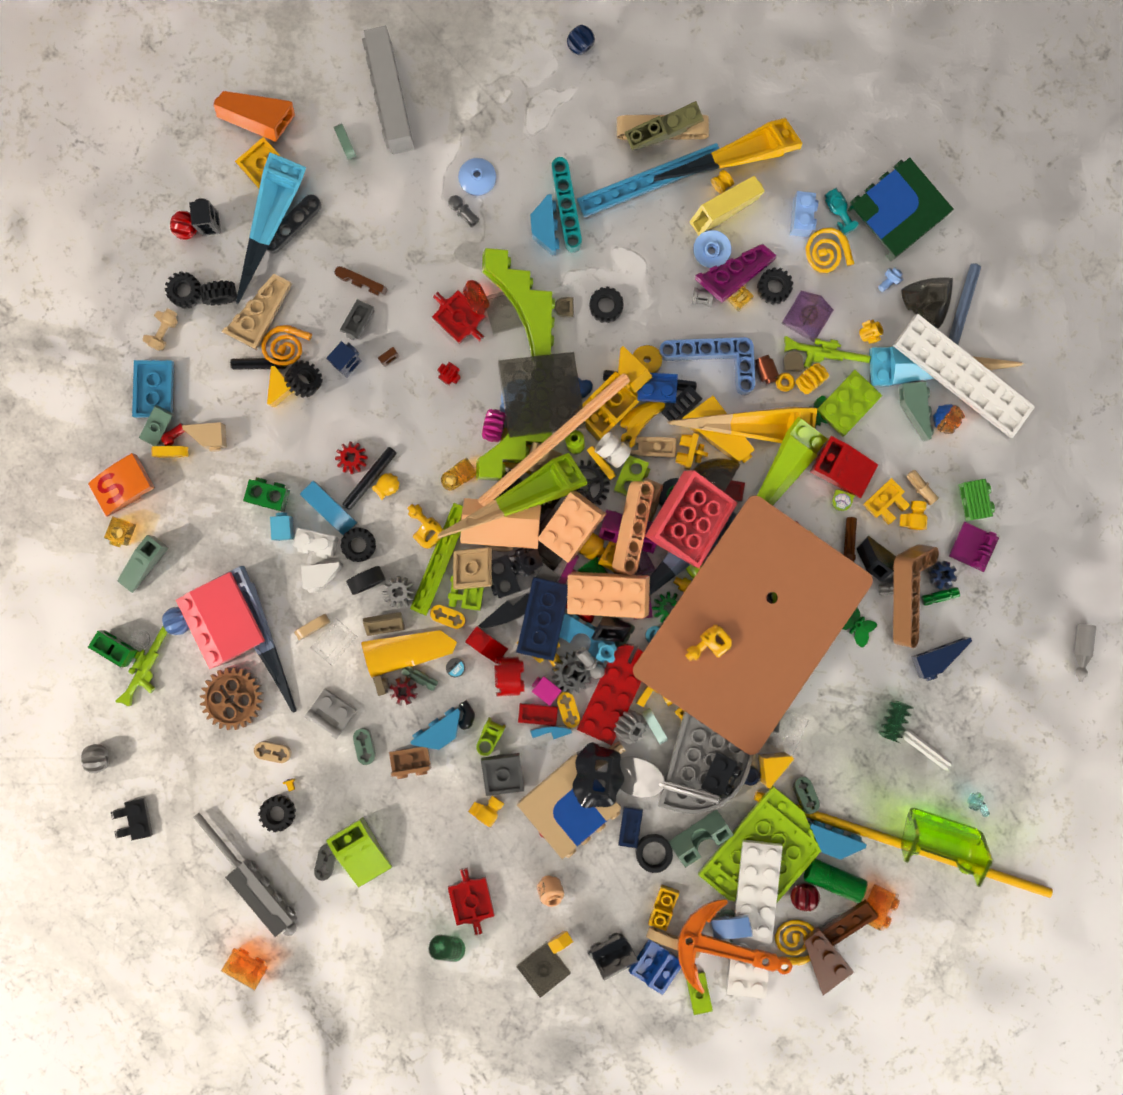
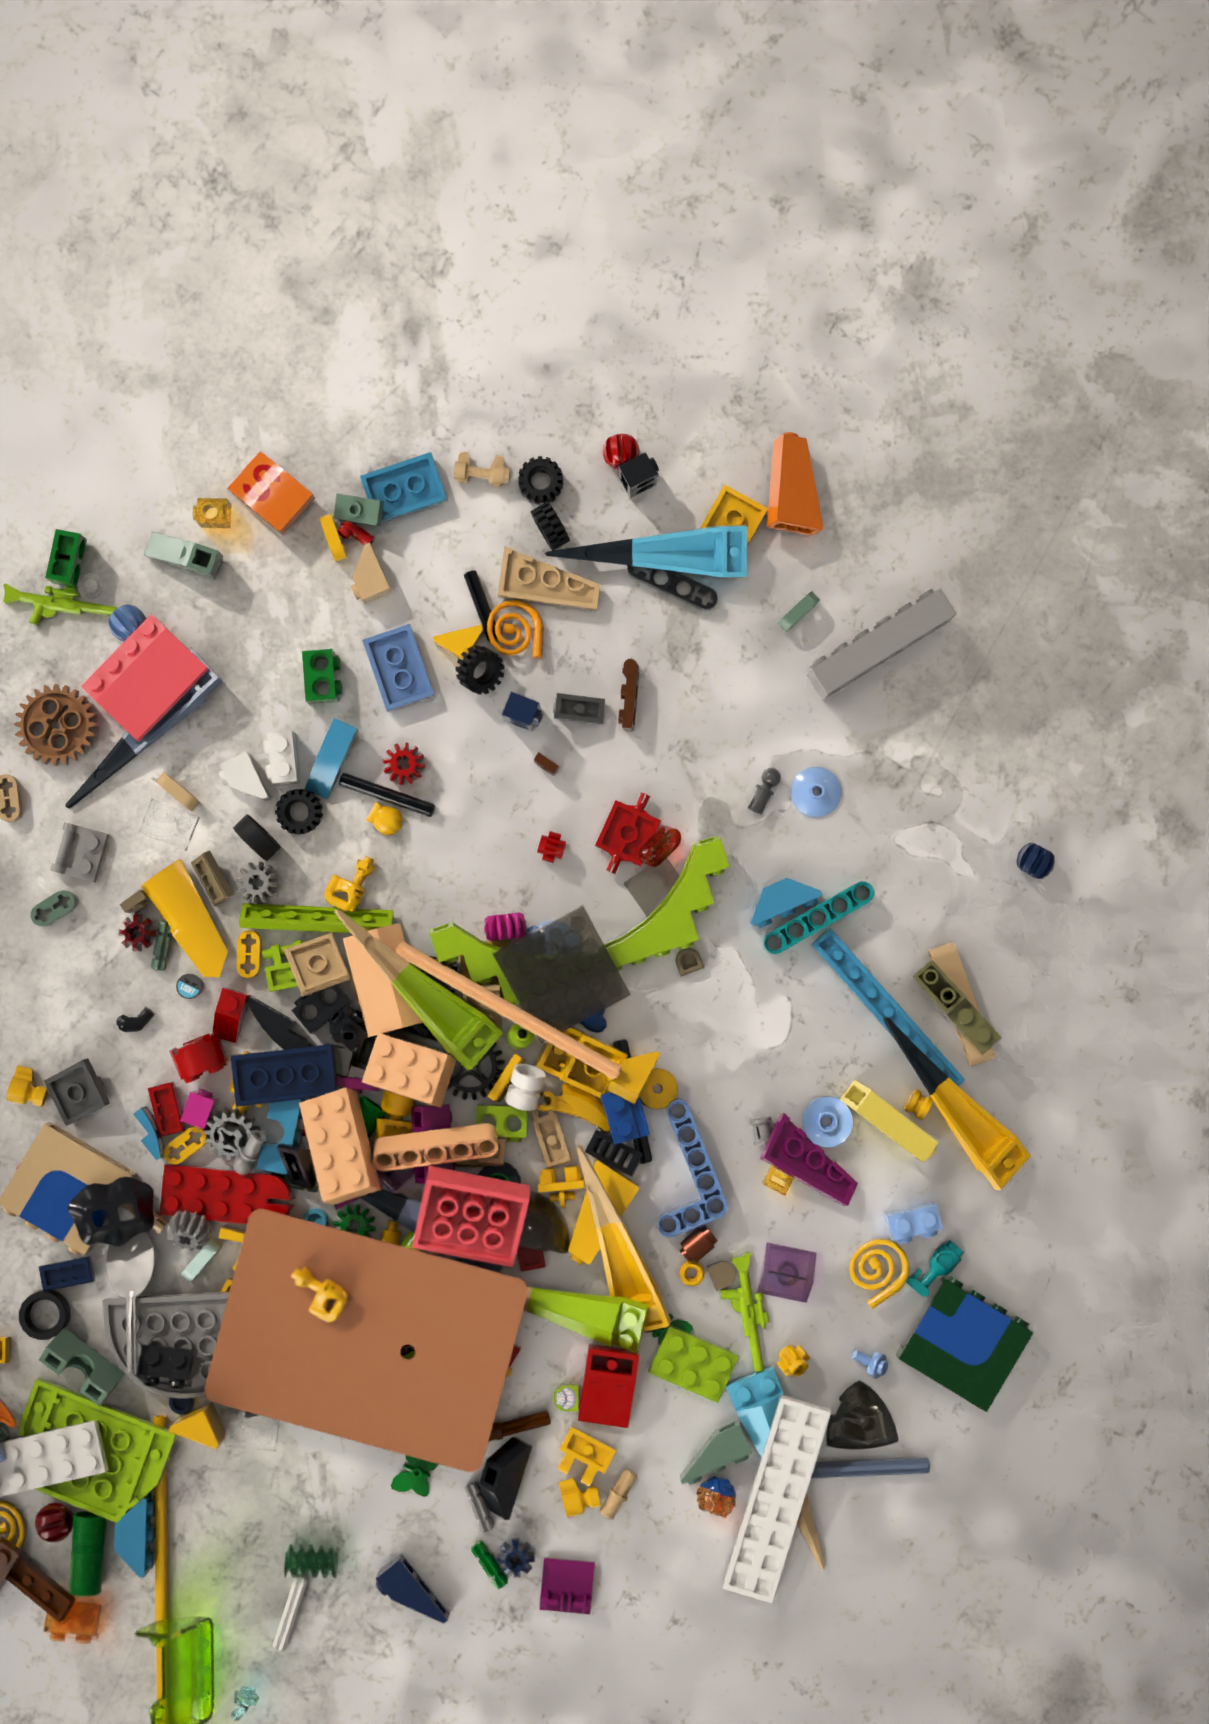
camera: 70 degrees right, 0 degrees up
medium azure brick [270,512,294,541] -> none
medium nougat bracket [389,746,432,779] -> none
dark azure slope [410,707,461,750] -> none
clear yellow piece [441,458,476,491] -> none
lime piece [476,717,506,756] -> none
black tyre [589,286,624,323] -> none
medium azure plate [596,642,617,663] -> none
black tyre [757,267,793,305] -> none
sand green beam [793,777,820,814] -> none
yellow gear [795,363,829,394] -> none
medium nougat beam [893,544,939,648] -> none
bright green brick [959,479,995,521] -> none
none -> medium blue plate [362,624,435,712]

